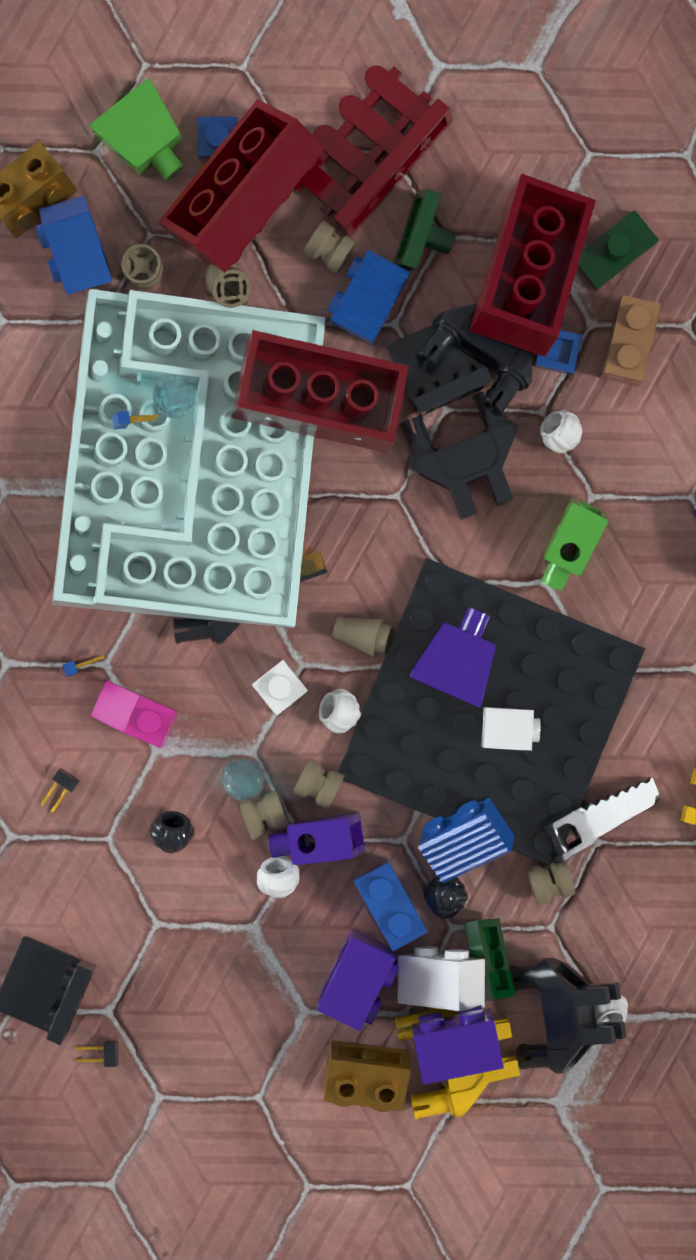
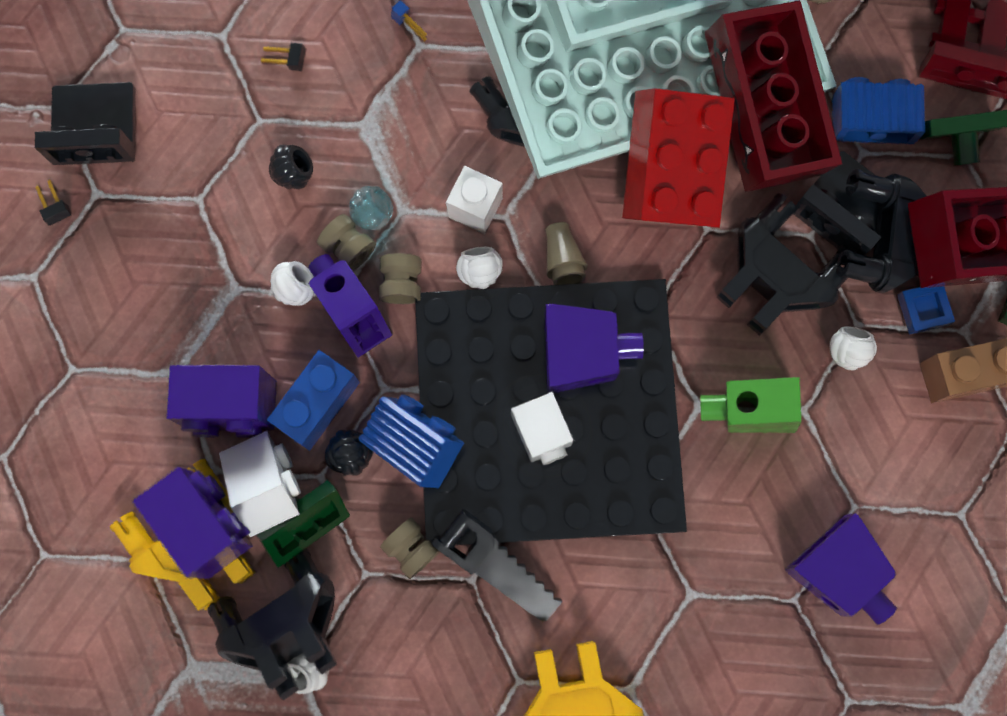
camera: 65 degrees right, 10 degrees down
dark pink slope [91,680,179,748] -> none
clear yellow piece [300,550,328,582] -> none
dark tan wheel [303,220,357,275] -> none
pearl gold brick [323,1040,411,1112] -> none
none -> red brick [622,88,735,228]

